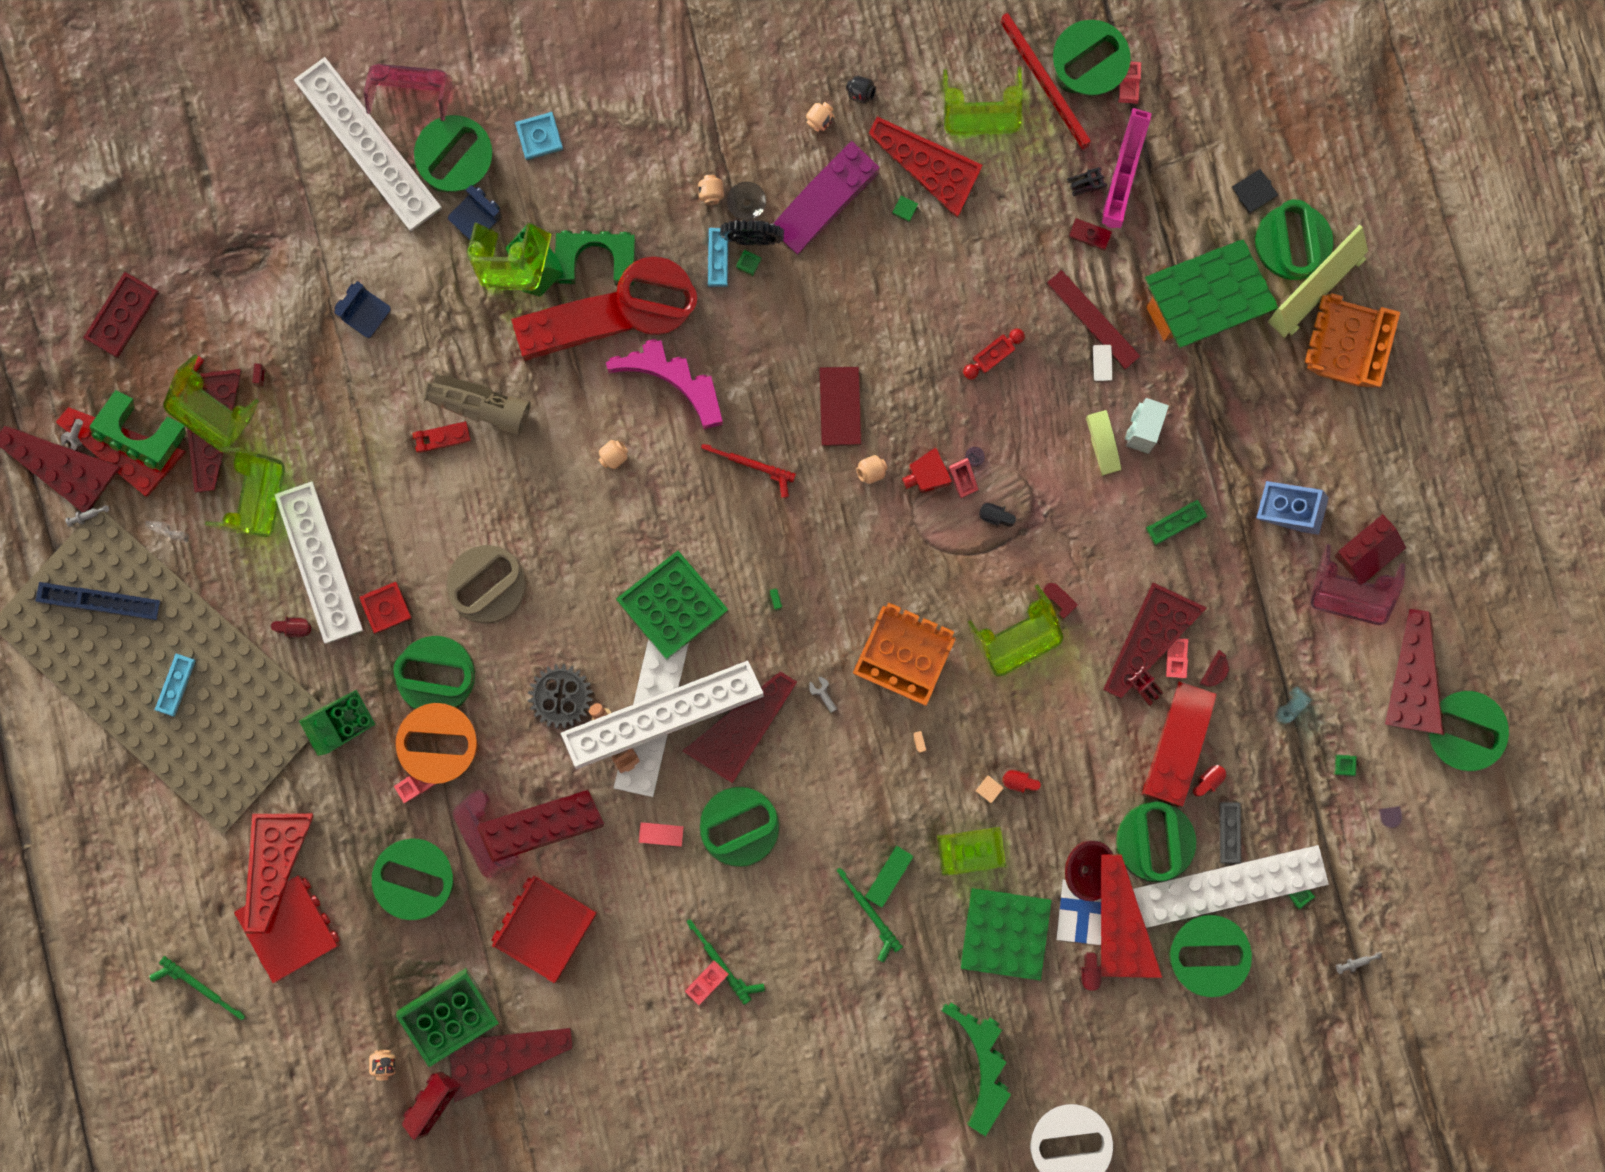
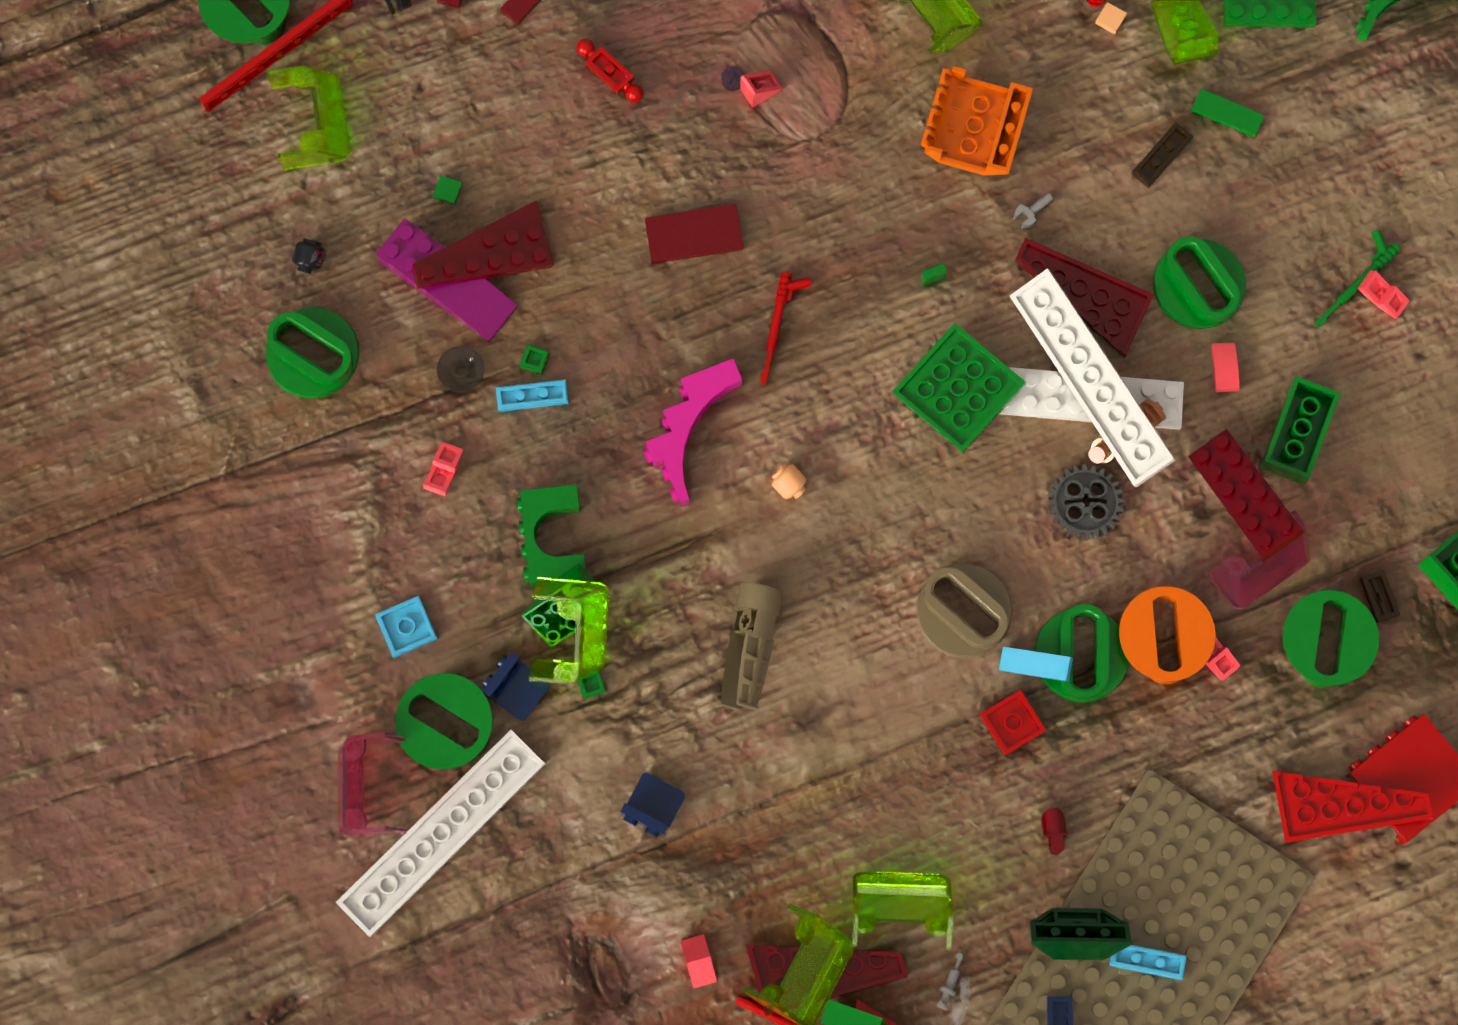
camera: 95 degrees left, 5 degrees down
dark red tile [252,363,265,387] -> none
white plate [274,482,364,644] -> none
green slope [299,690,376,756] -> none
red plate [412,421,471,453] -> none
red panel [491,875,597,983] -> none
red slope [511,292,635,361] -> none
red piece [617,256,697,335] -> none
light nougat head [698,175,724,205] -> none
black gear [720,220,784,246] -> none
light nougat head [806,102,835,132] -> none
green piece [837,868,903,963] -> none
light nougat head [856,455,887,484] -> none
red wing [868,116,983,218] -> none
red torso [902,448,952,493] -> none
light nougat tile [913,731,926,753] -> none
black arm [979,503,1016,528] -> none
none -> green piece [266,308,359,399]
none -> dark red wing [412,200,553,289]
none -> coral slope [423,442,464,497]
none -> green tile [576,669,607,700]
none -> coral slope [681,934,717,989]
none -> light grey piece [936,952,964,1010]
none -> medium azure tile [999,647,1073,682]
none -> dark green wedge [1030,908,1131,960]
none -> dark brown tile [1131,123,1194,188]
none -> green brick [1259,376,1341,485]
none -> dark brown tile [1360,570,1401,623]

